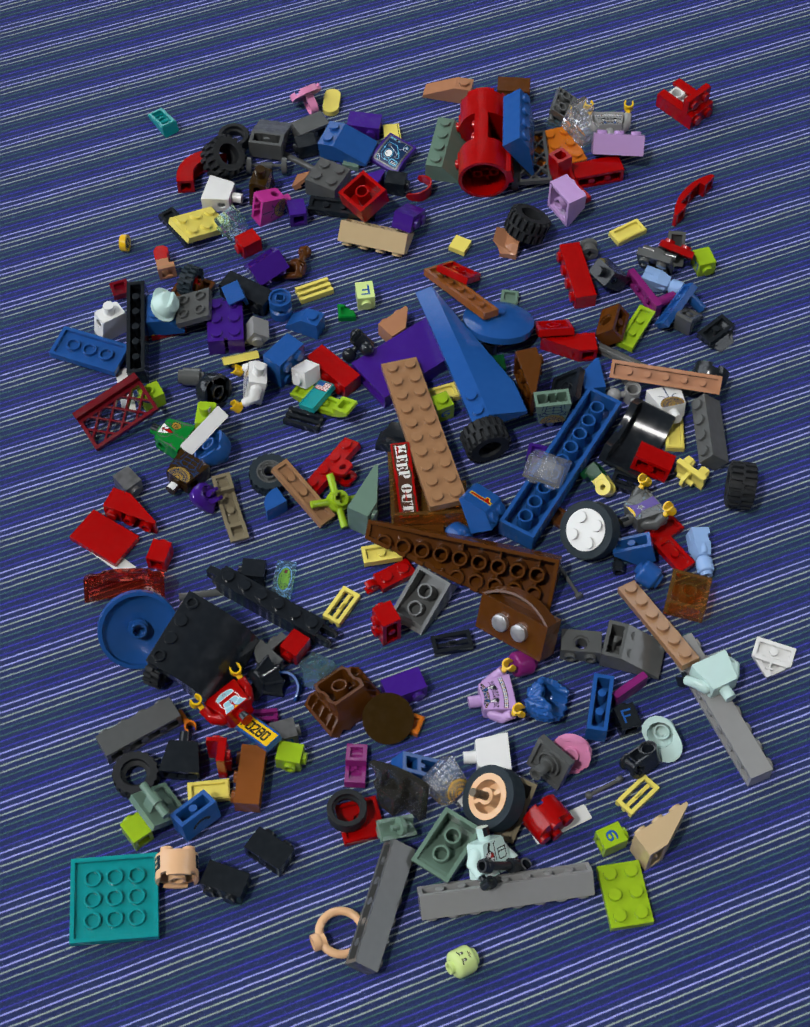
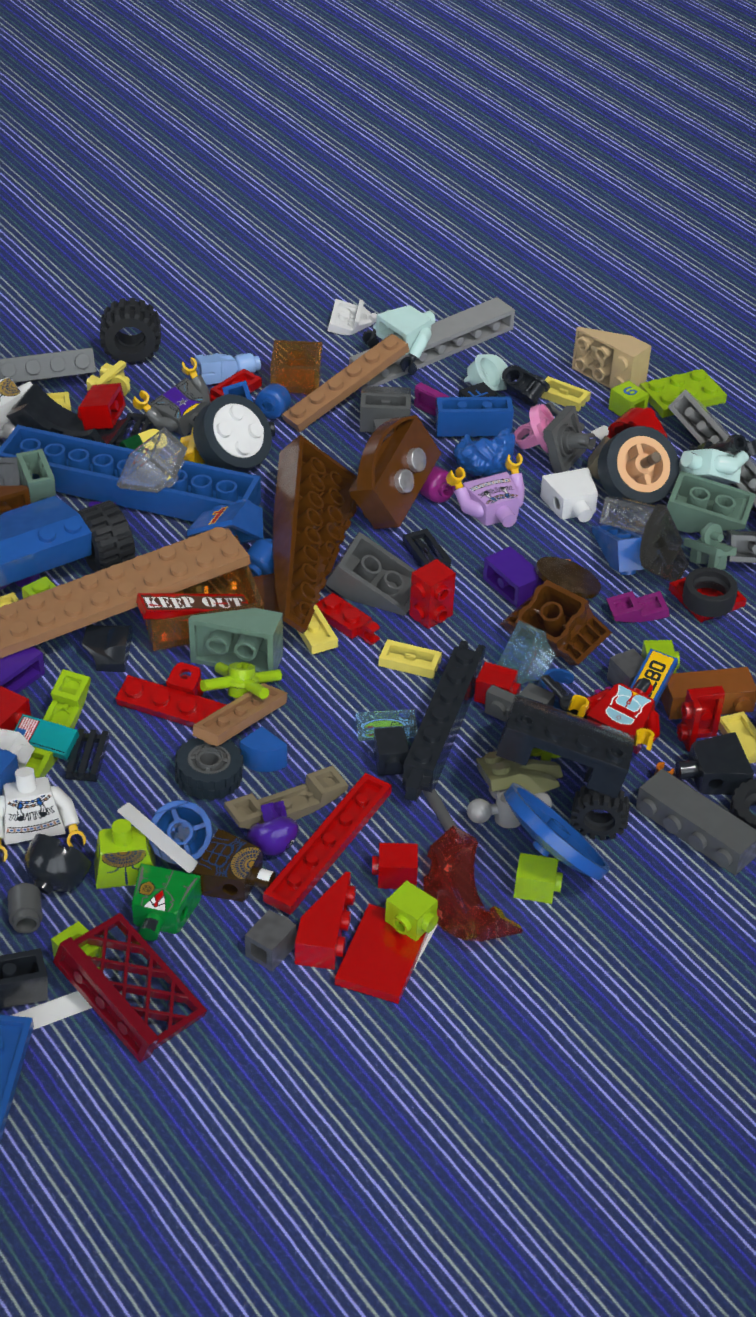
camera: 105 degrees left, 15 degrees down
none -> red plate [263,773,392,915]
none -> lime brick [385,881,439,941]

